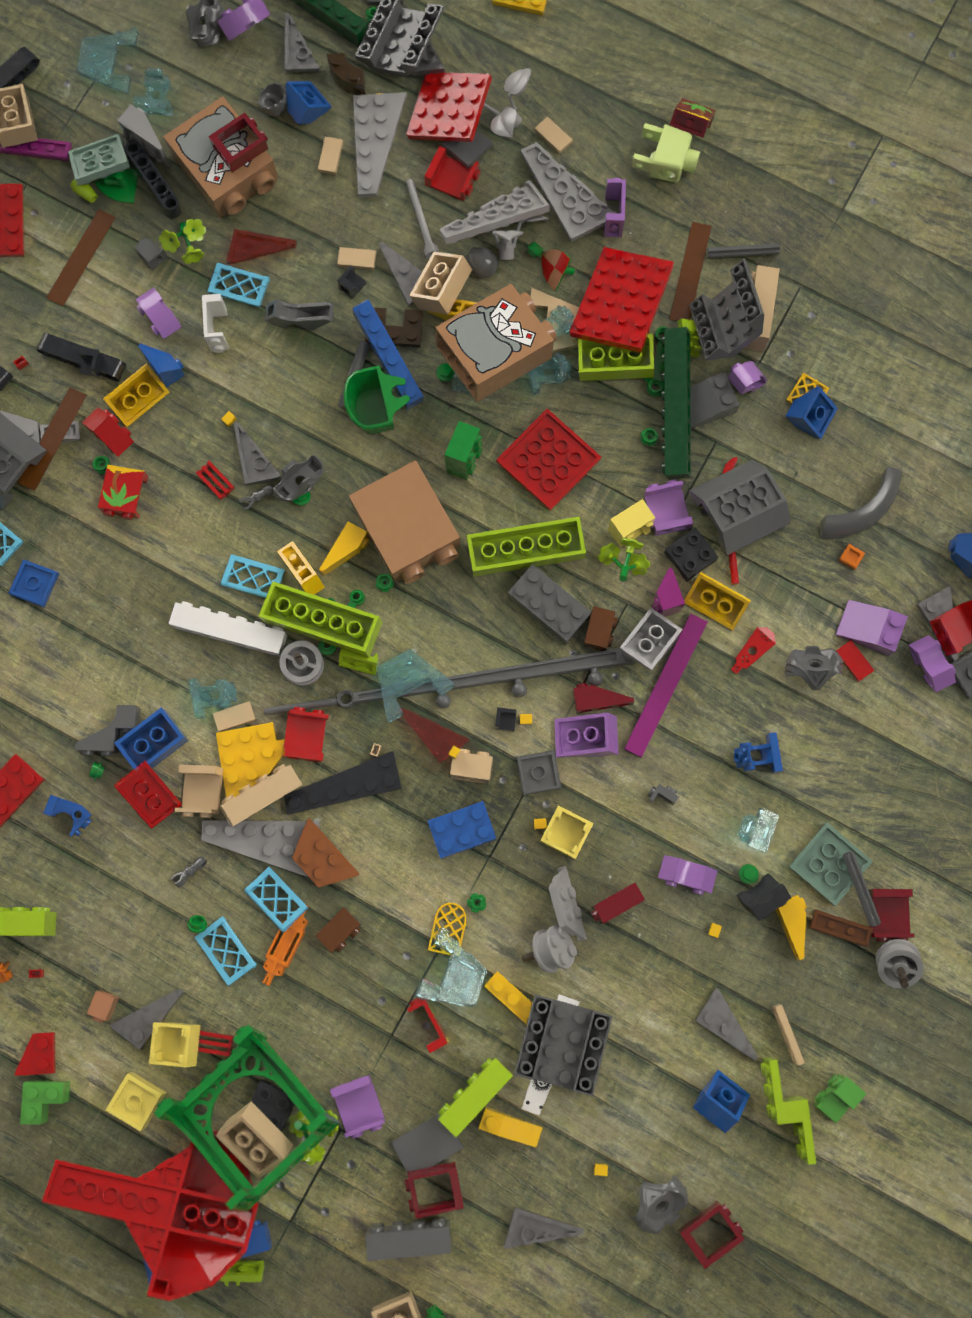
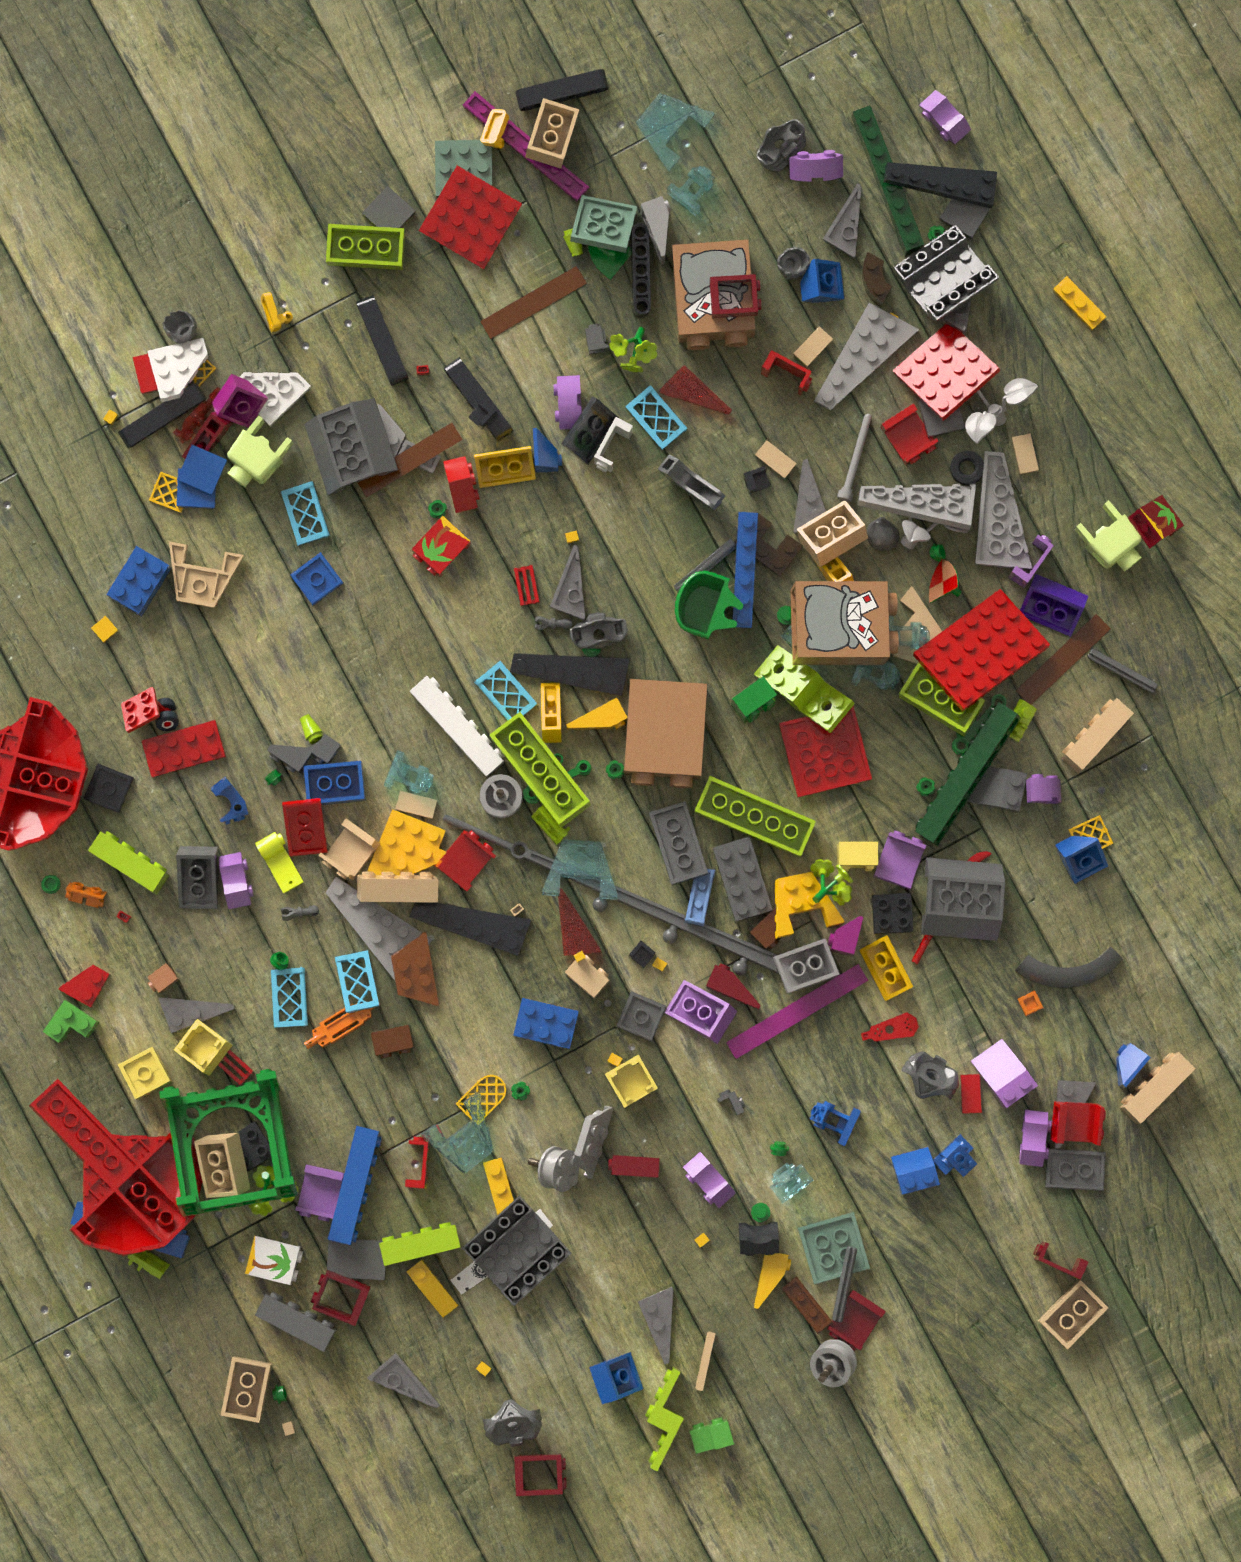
camera: 30 degrees right, 5 degrees up
dark grey slope [689,259,765,361] -> none
none -> dark grey slope [176,846,219,909]
none -> medium lavender brick [218,852,254,909]
none -> white panel [245,1236,303,1285]
none -> neon yellow door [255,832,304,894]
none -> lime cone [299,714,323,744]
none -> blue brick [328,1126,382,1246]
none -> black wing [510,653,630,696]
none -> black plate [562,396,619,465]
none -> dark grey plate [649,801,708,886]
none -> medium blue tile [685,869,715,926]
none -> lime bracket [754,645,855,733]
none -> red panel [761,350,813,395]
none -> green plate [770,1141,789,1156]
none -> yellow wing [775,872,845,939]
none -> blue slope [891,1147,940,1195]
none -> blue tile [933,1134,977,1177]
none -> black tyre [950,450,984,485]
none -> dark purple slope [1020,574,1088,637]

